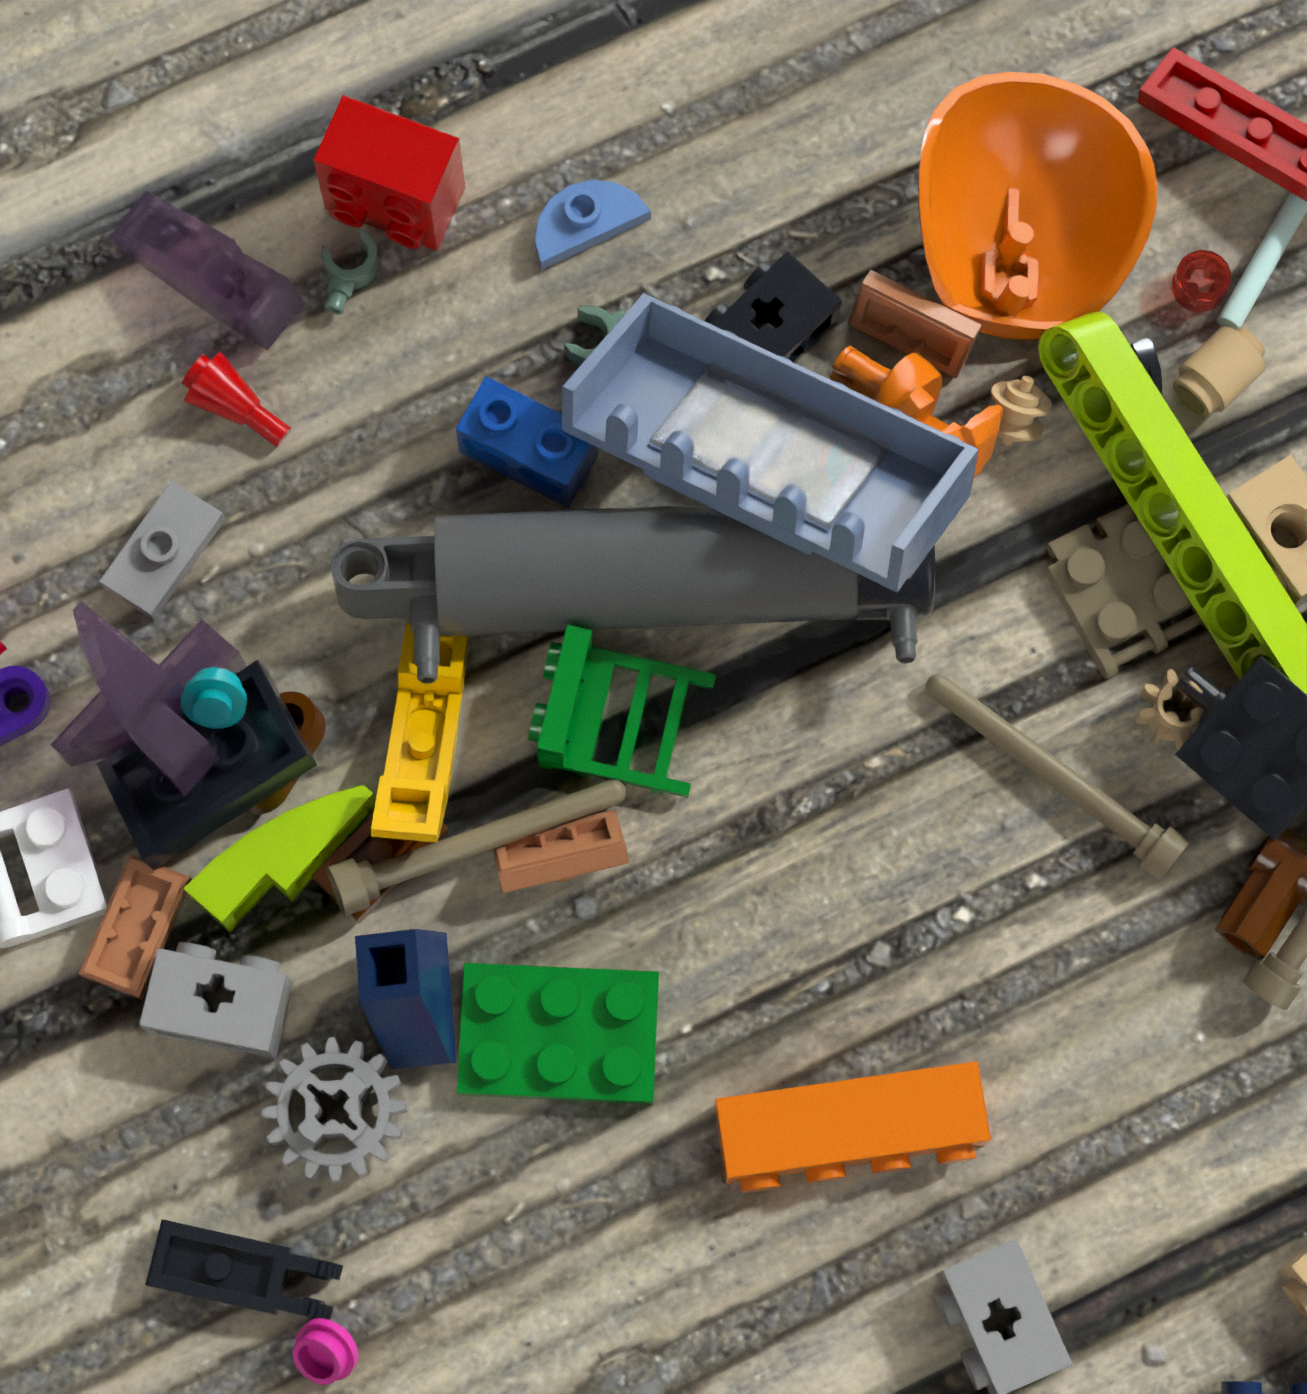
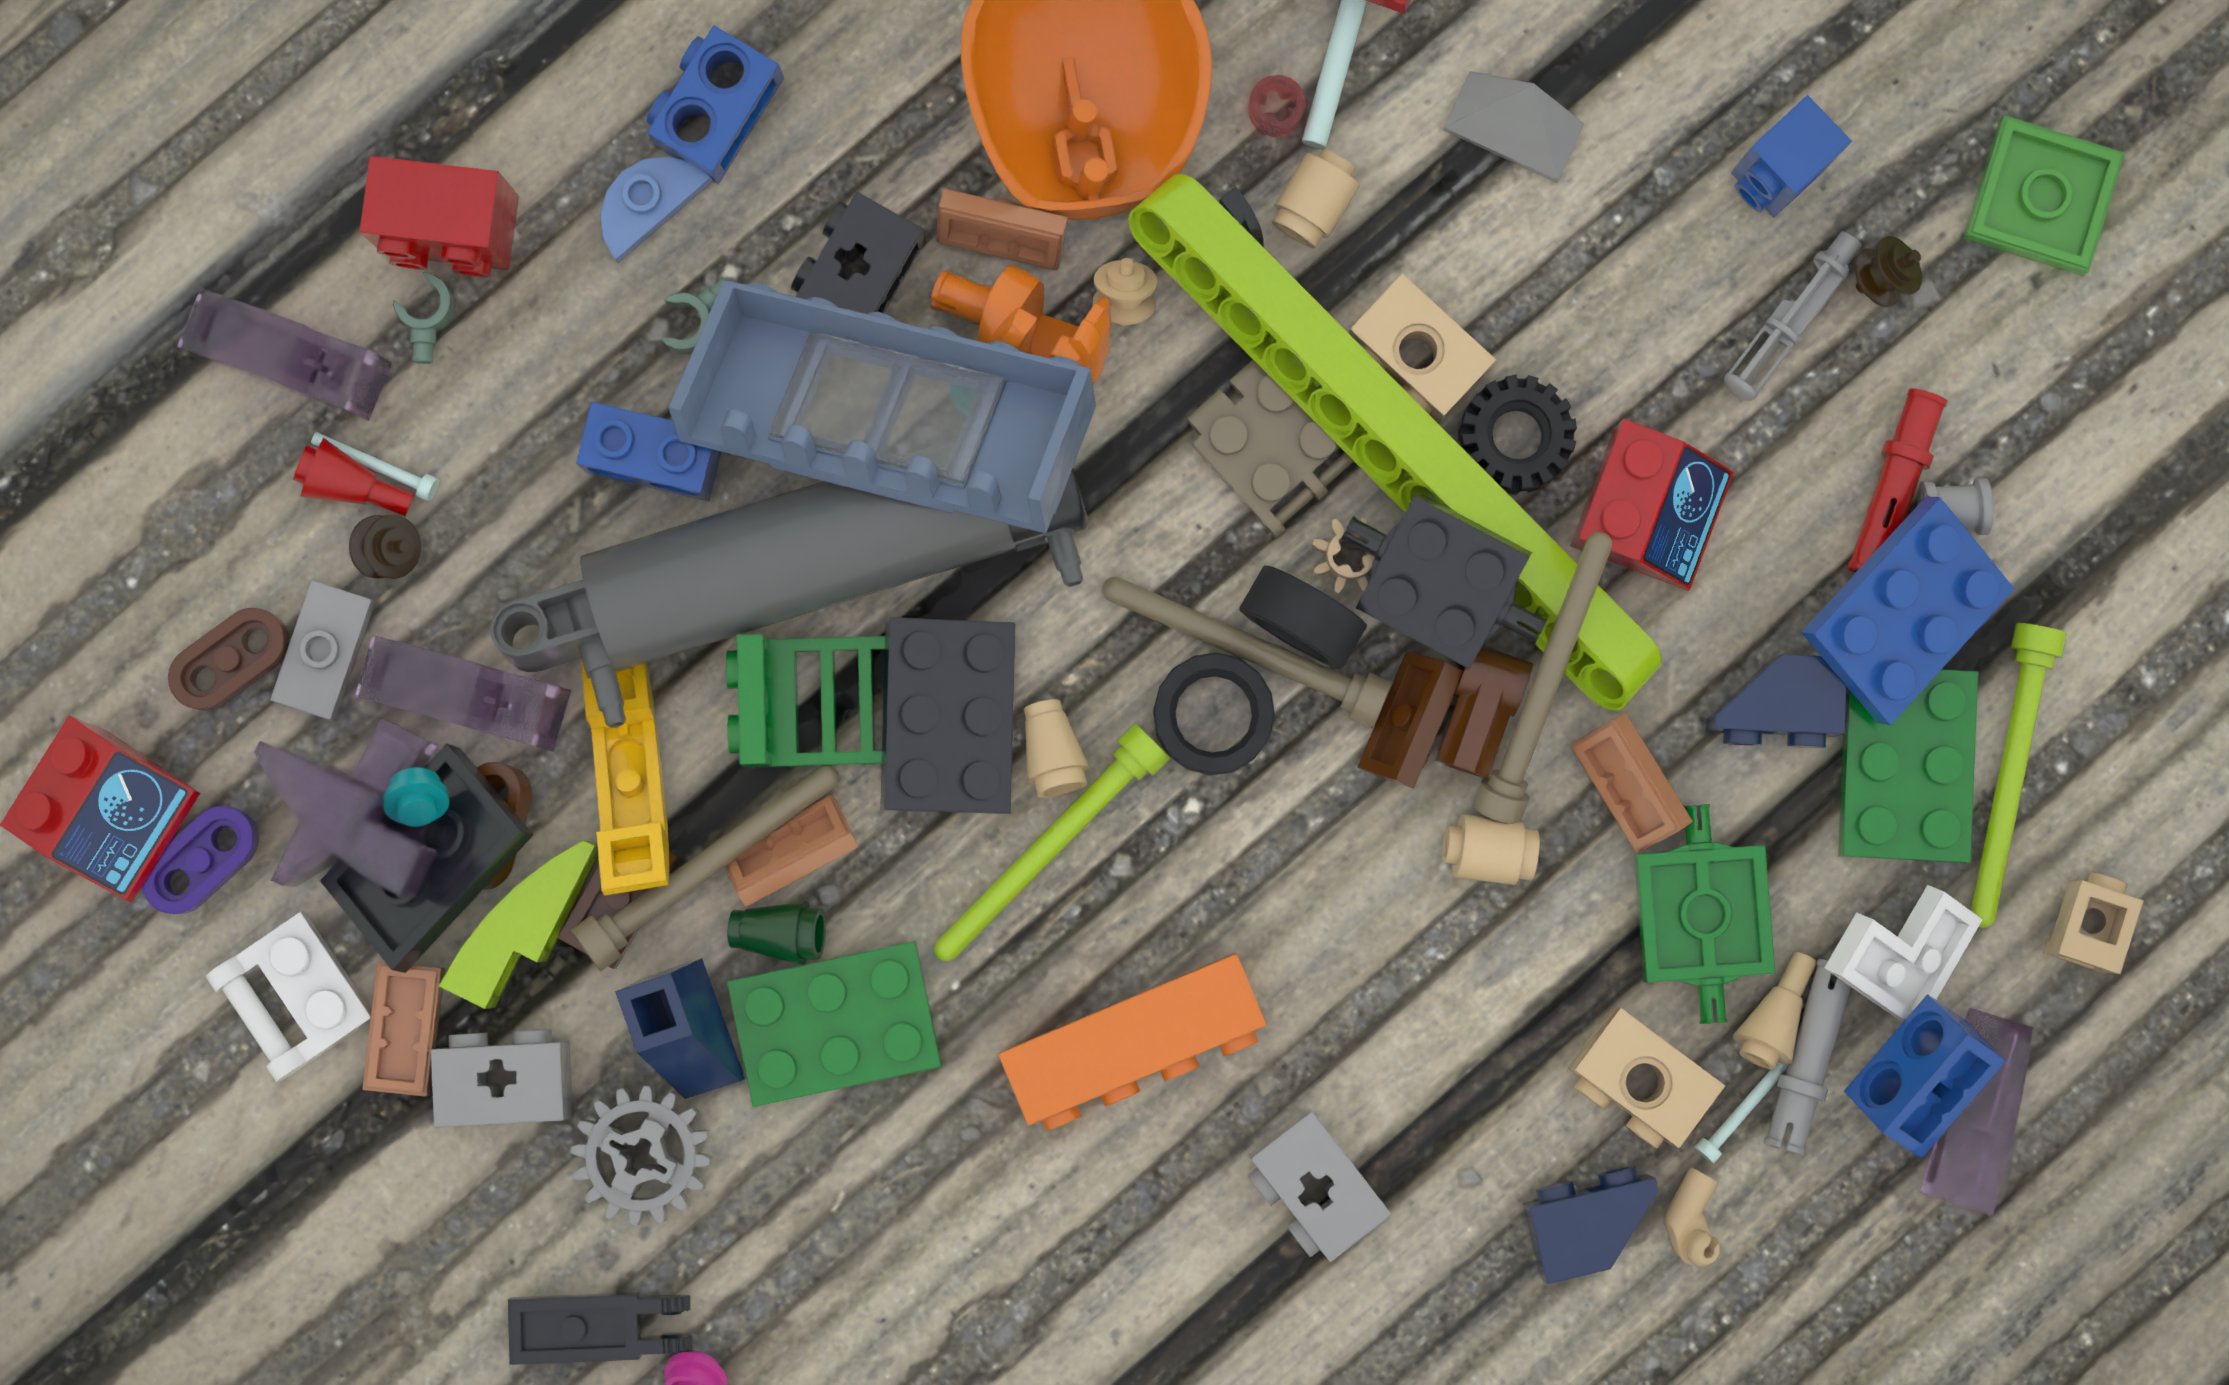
camera: 10 degrees left, 10 degrees up
none -> reddish brown plate [168,608,289,711]
none -> light aqua piece [311,432,440,502]
none -> dark brown wheel [349,515,421,579]
none -> clear purple slope [355,635,571,752]
none -> blue brick [646,25,784,184]
none -> dark green cone [727,901,826,965]
none -> black plate [880,617,1015,814]
none -> lime piece [934,723,1171,962]
none -> tan cone [1023,699,1090,798]
none -> black tyre [1153,652,1275,776]
none -> black tyre [1239,565,1367,669]
none -> reddish brown plate [1357,650,1463,789]
none -> tan brick [1442,814,1540,885]

